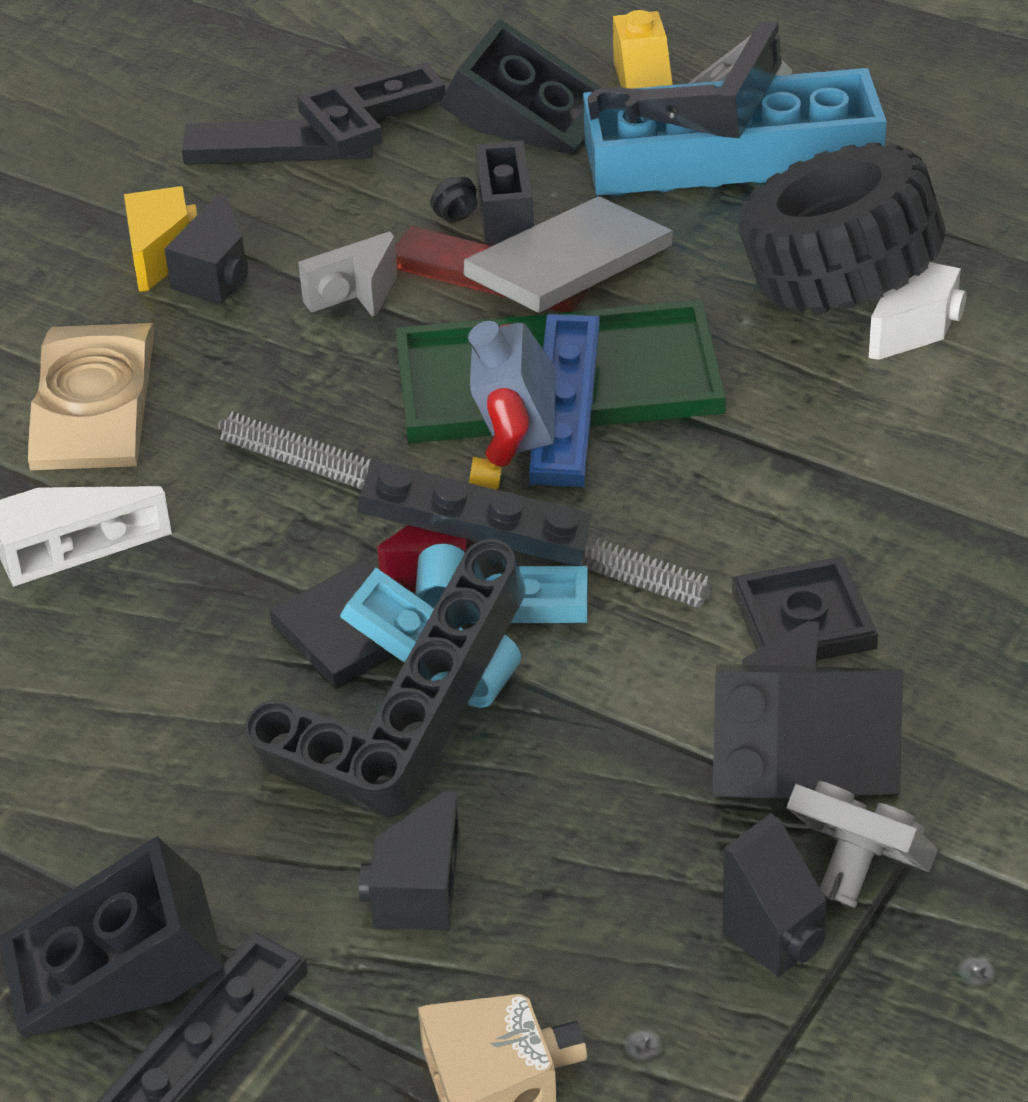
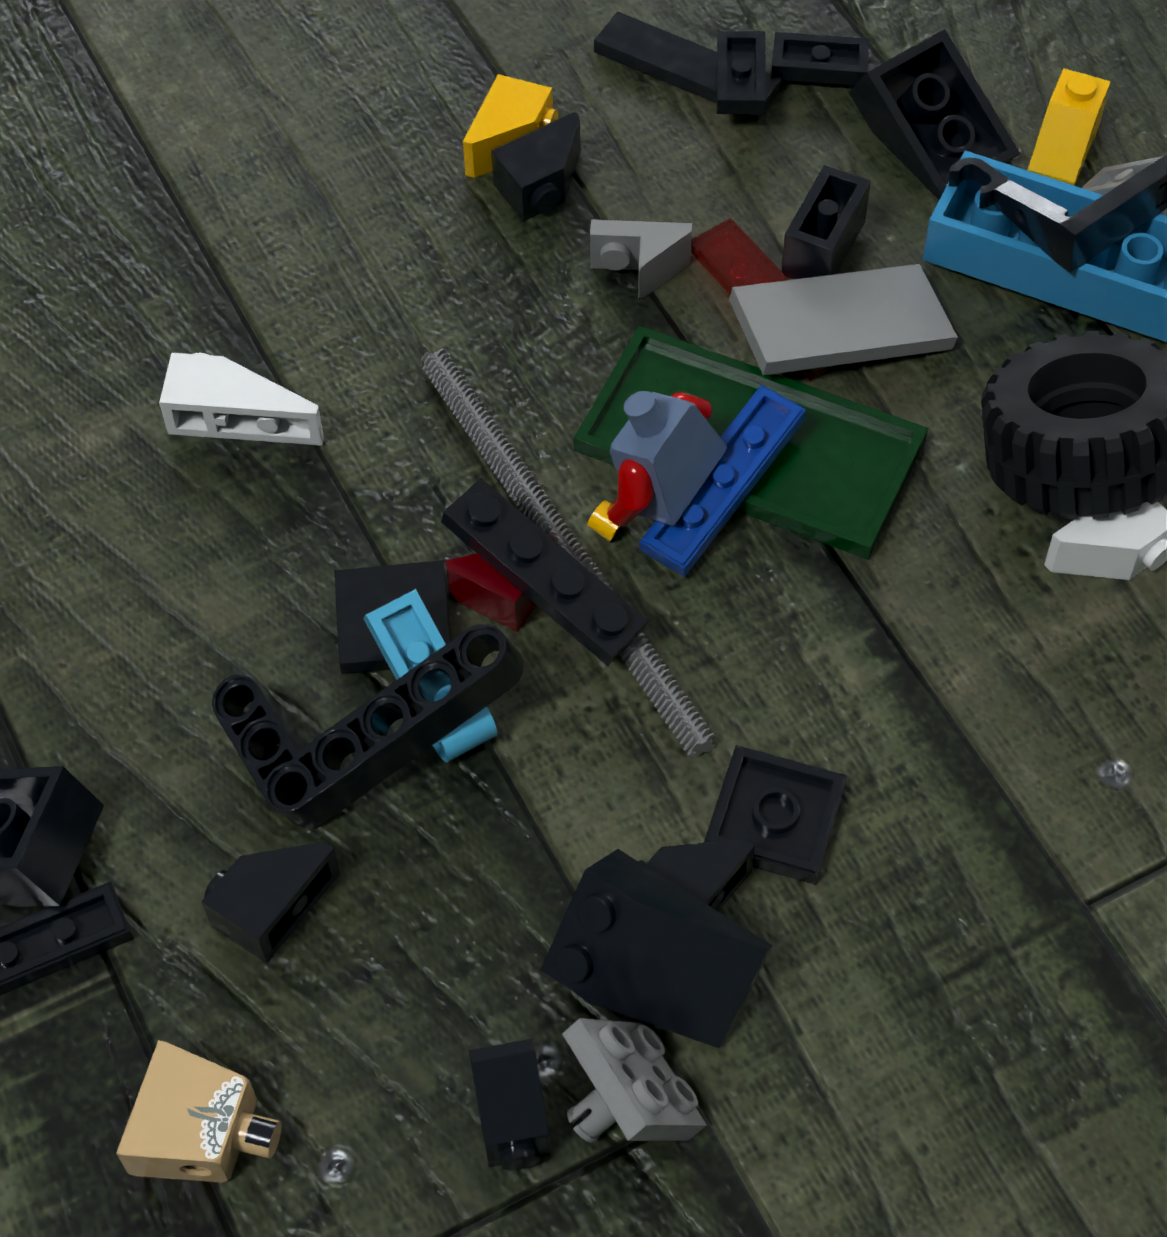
camera: 30 degrees right, 15 degrees up
tan slope [28,323,155,470] -> none
medium azure plate [415,544,588,623] -> none
black plate [430,177,478,222] -> none

